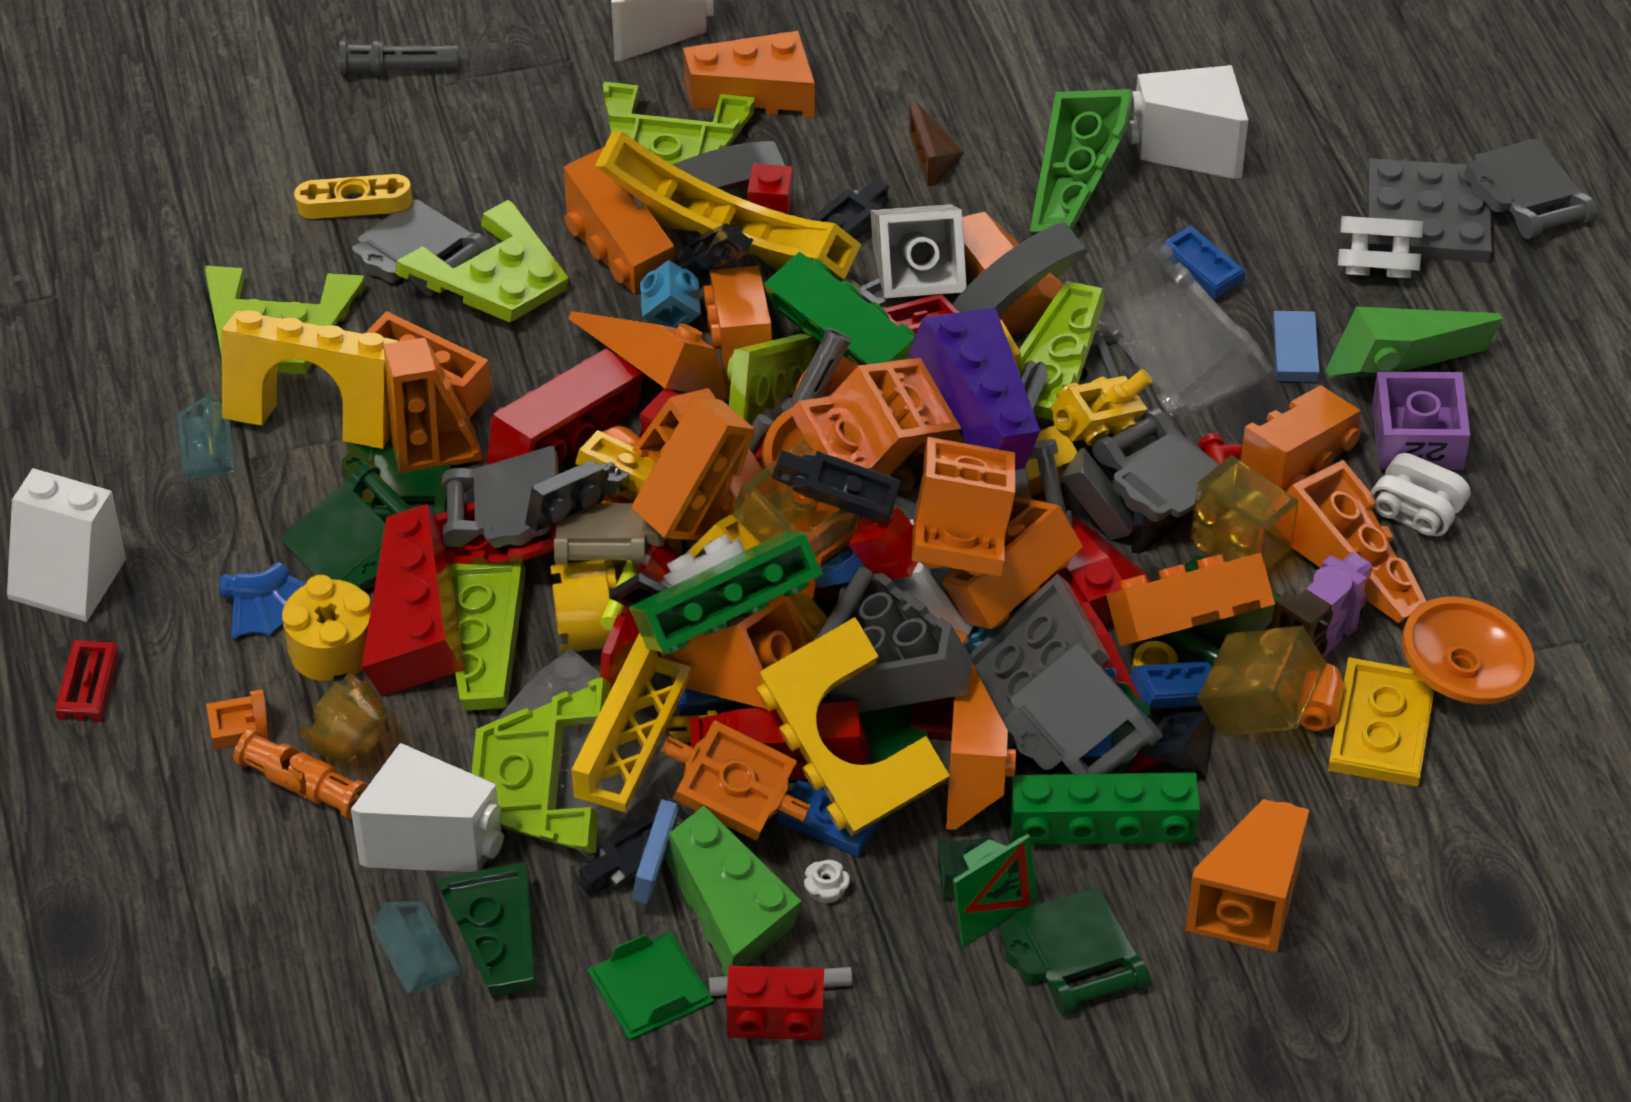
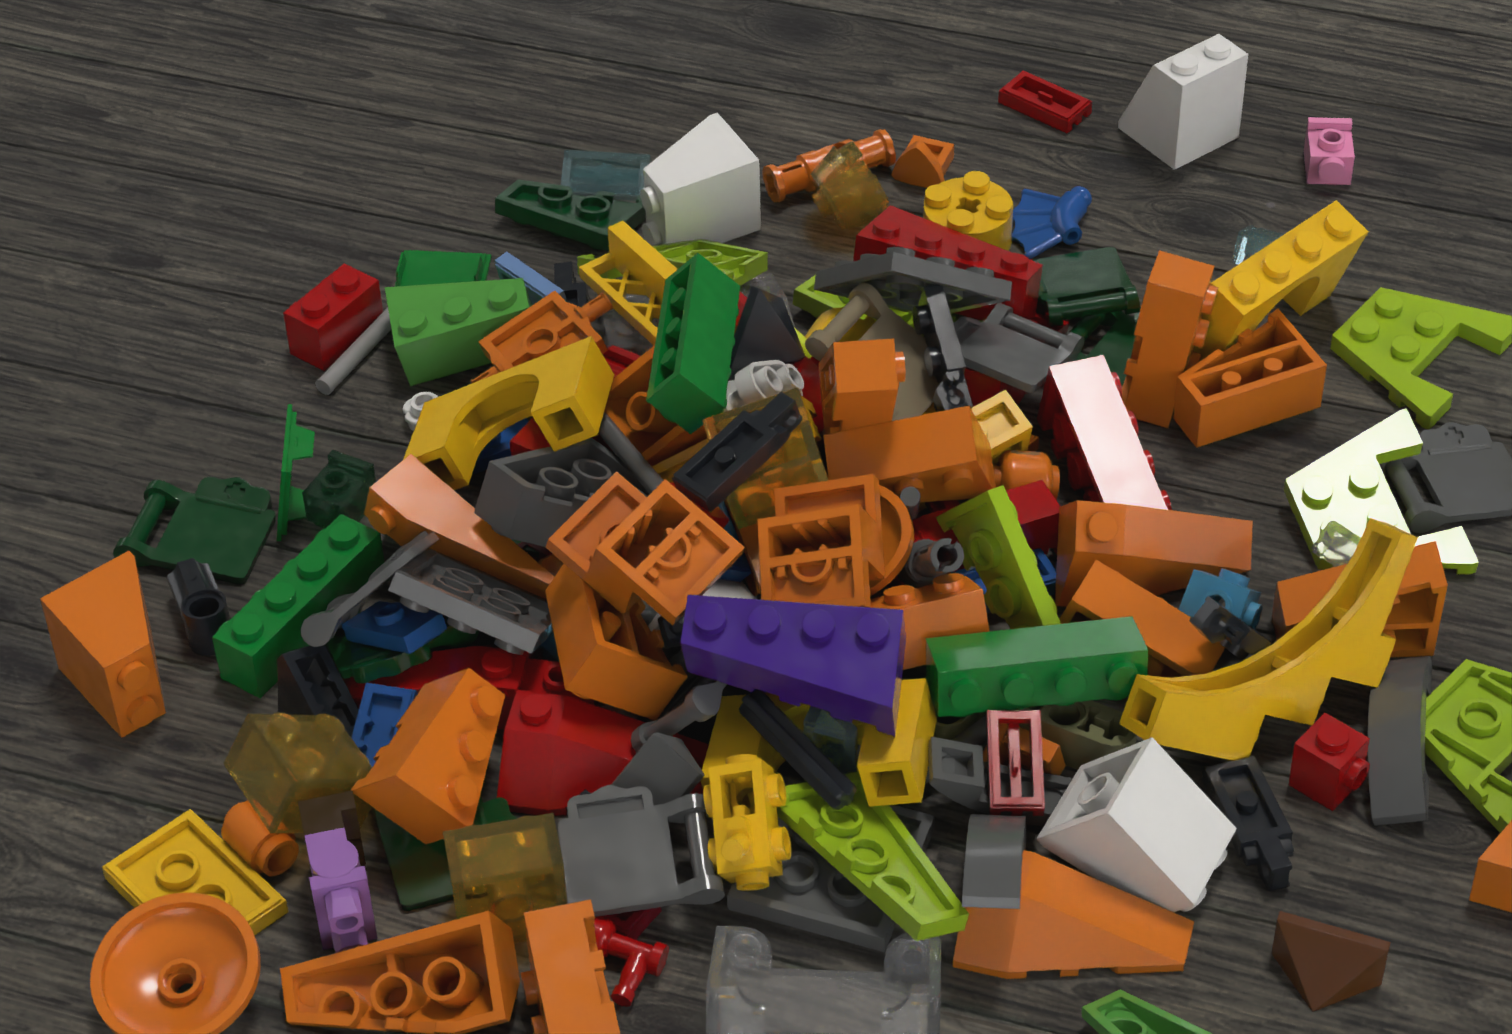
camera: 125 degrees right, 5 degrees down
none -> black piece [167,558,230,656]
none -> dark grey plate [814,247,1012,313]
none -> bright pink brick [1303,117,1355,185]
none -> clear slope [1311,520,1361,567]

